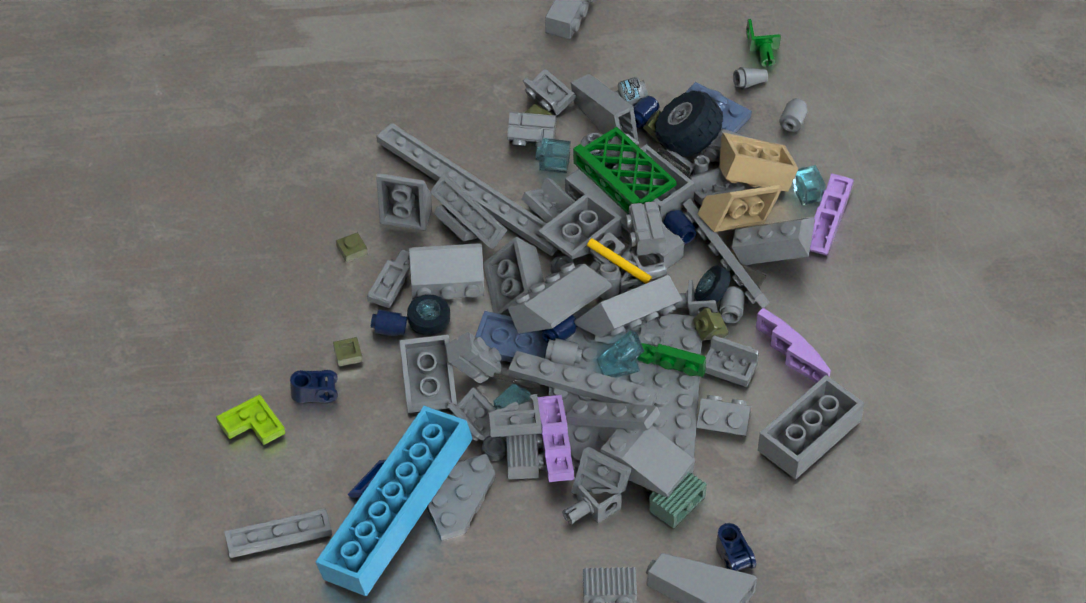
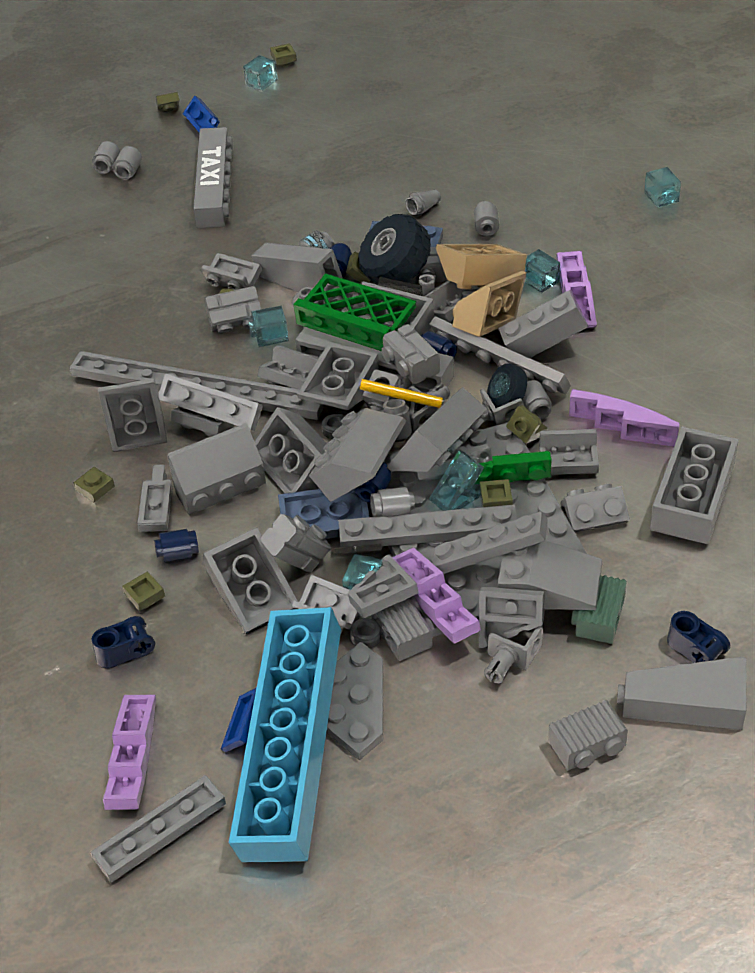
camera: 20 degrees left, 5 degrees down
lime plate [216,394,285,445] -> none
black wheel [407,295,450,335] -> none
green bracket [746,19,781,67] -> none
none -> lavender slope [103,695,156,810]
none -> olive plate [480,479,513,507]
none -> clear light blue brick [644,167,681,207]

